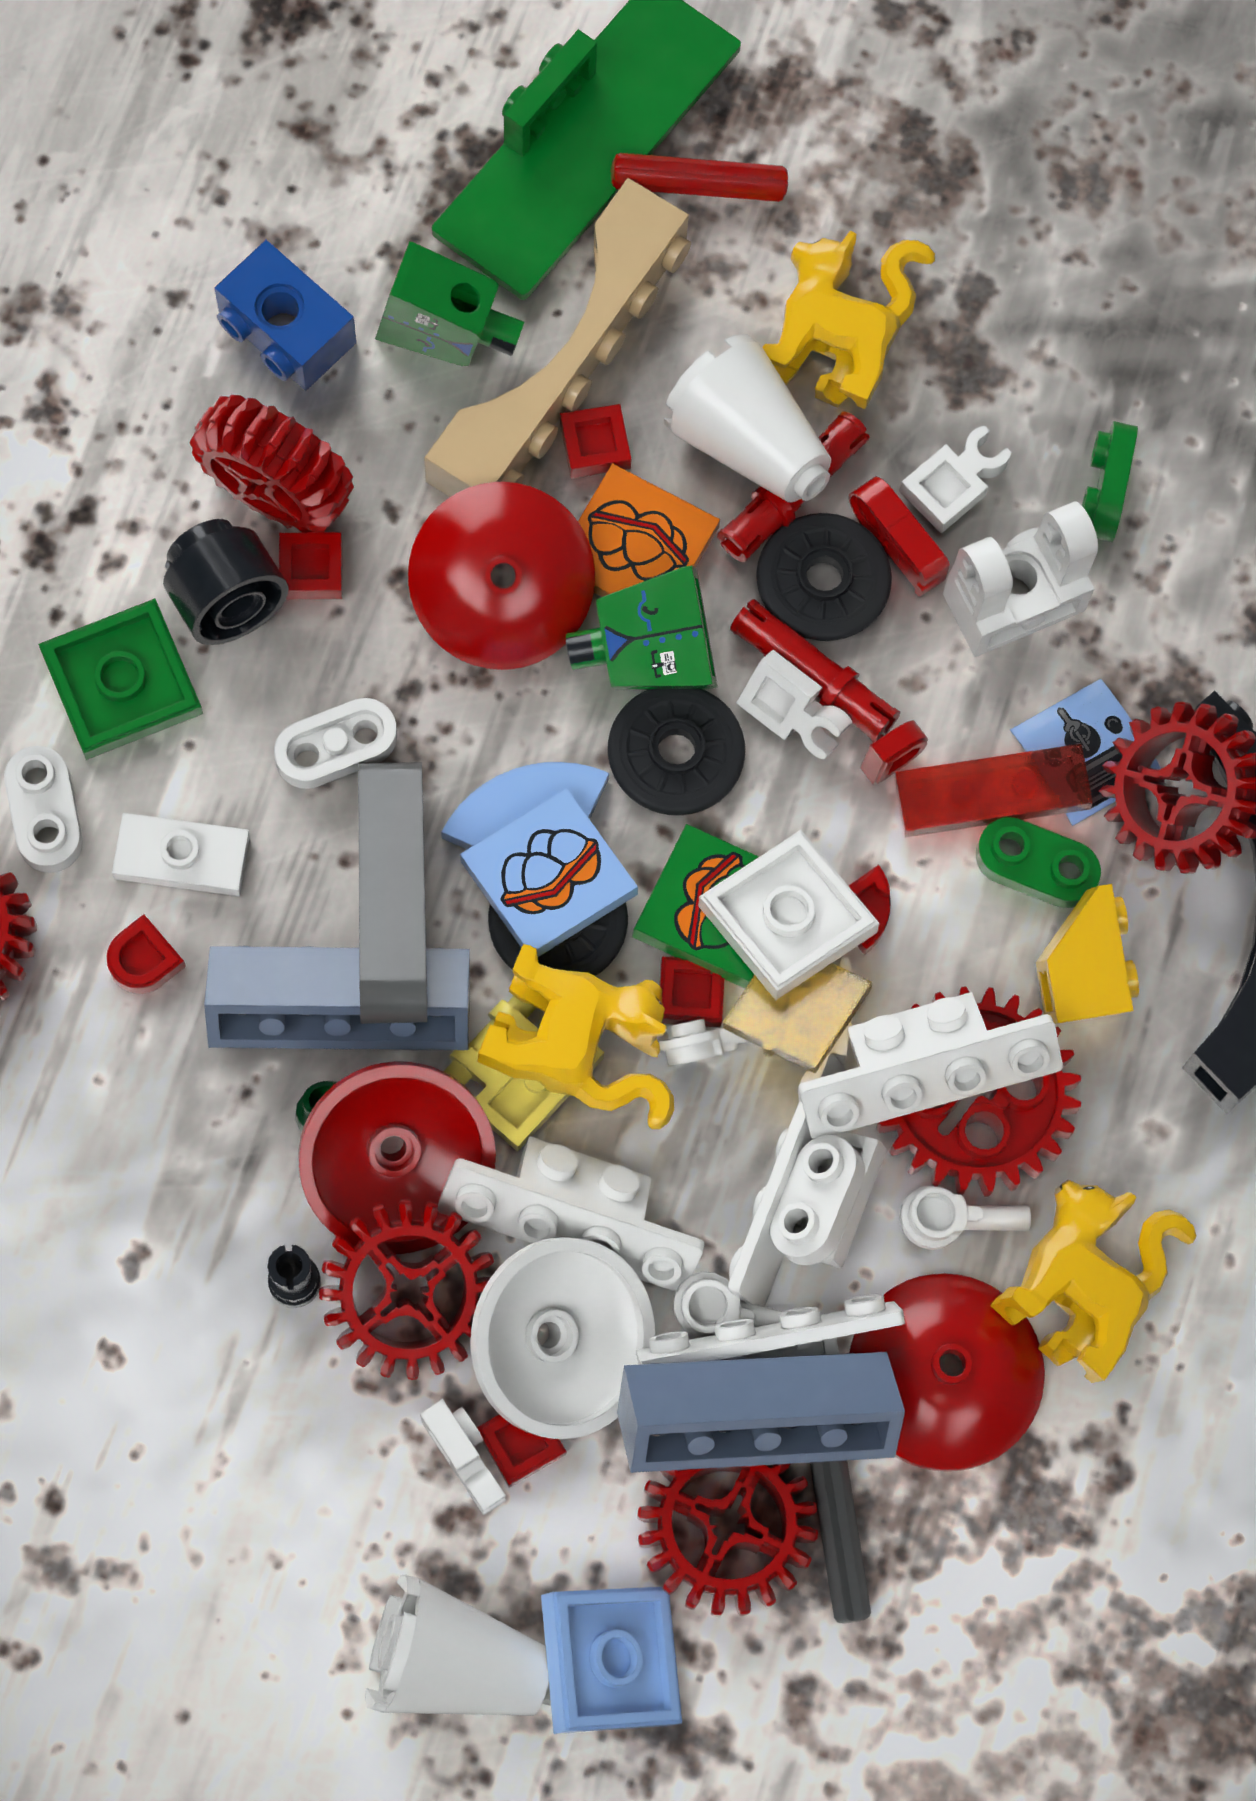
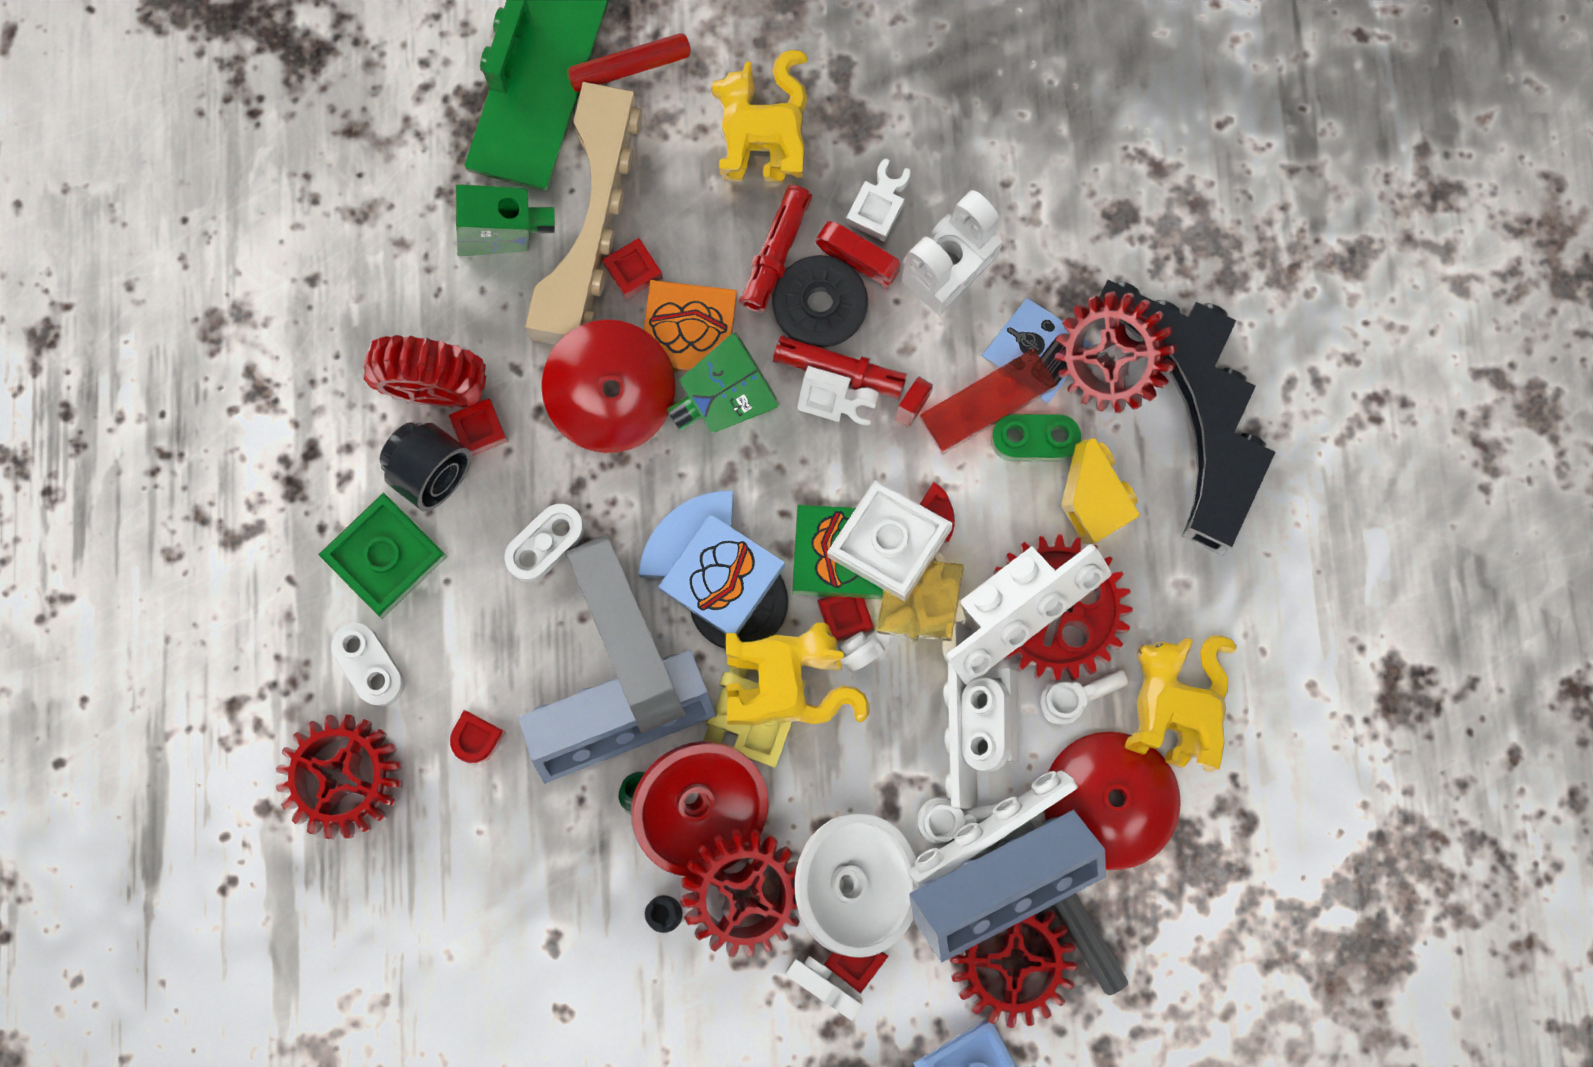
camera: 15 degrees left, 5 degrees up
white plate [112,813,250,896] -> none
blue brick [214,240,357,391] -> none
white bracket [438,1136,704,1292] -> none
black wheel [608,689,745,816] -> none
white cone [664,334,831,502] -> none
green plate [1082,421,1138,542] -> none

